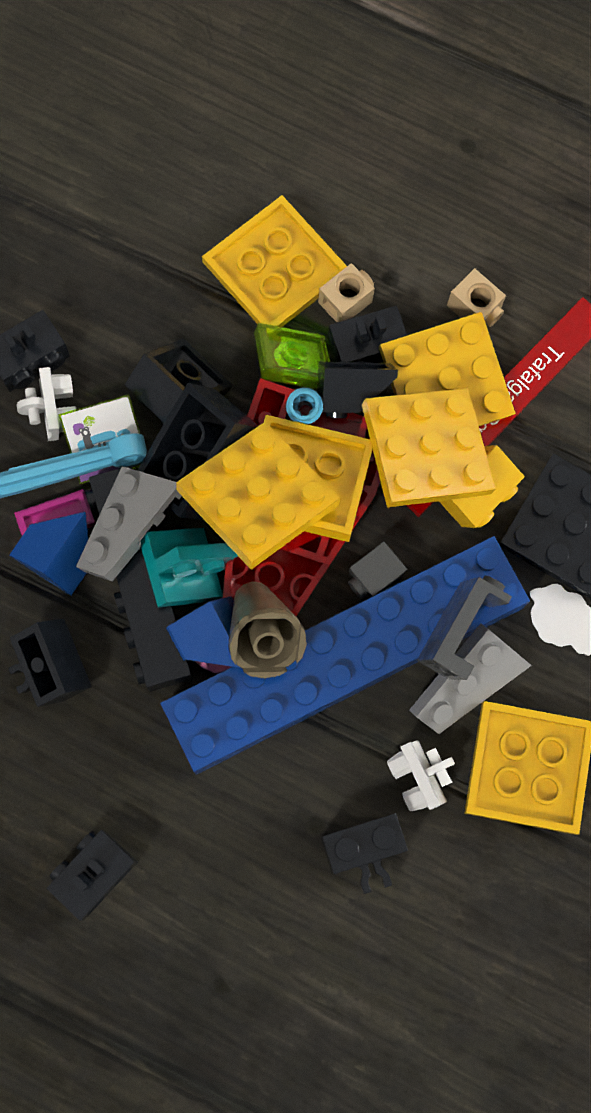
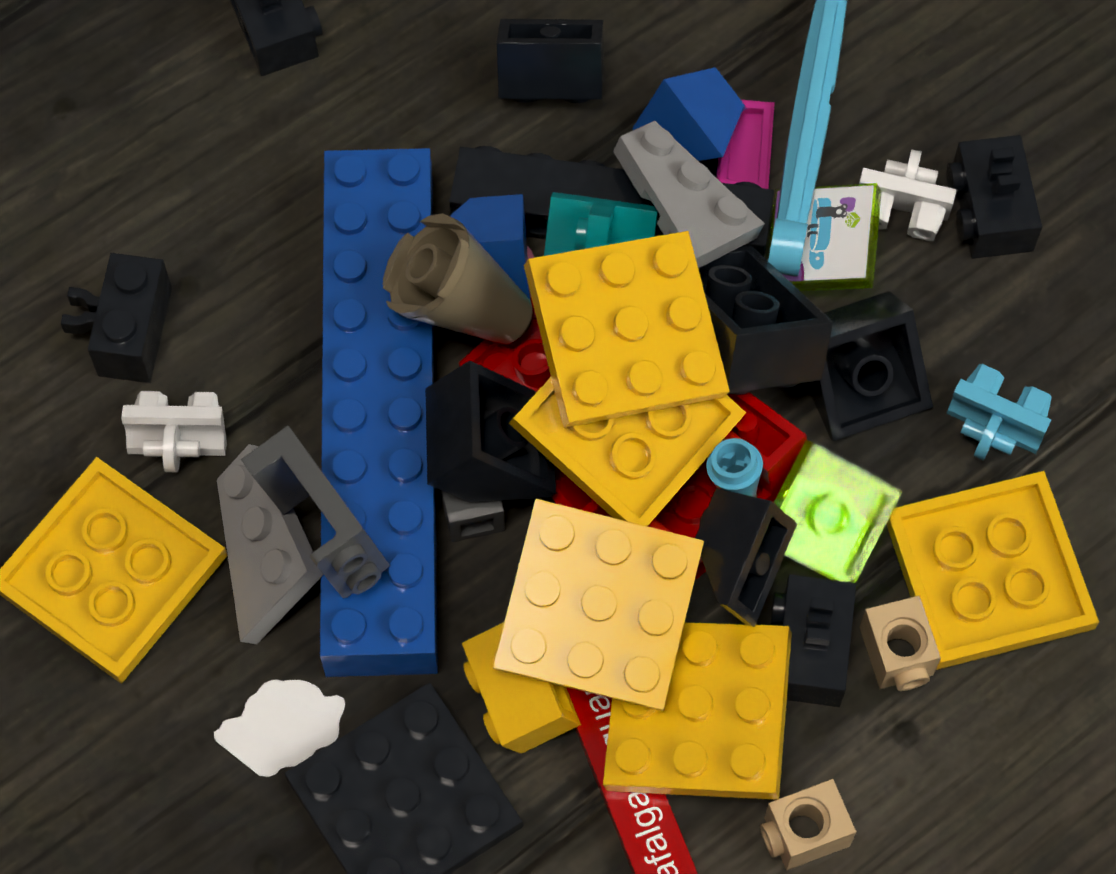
camera: 120 degrees right, 10 degrees down
none -> black slope [425,360,557,502]
none -> medium azure hips [946,364,1052,461]

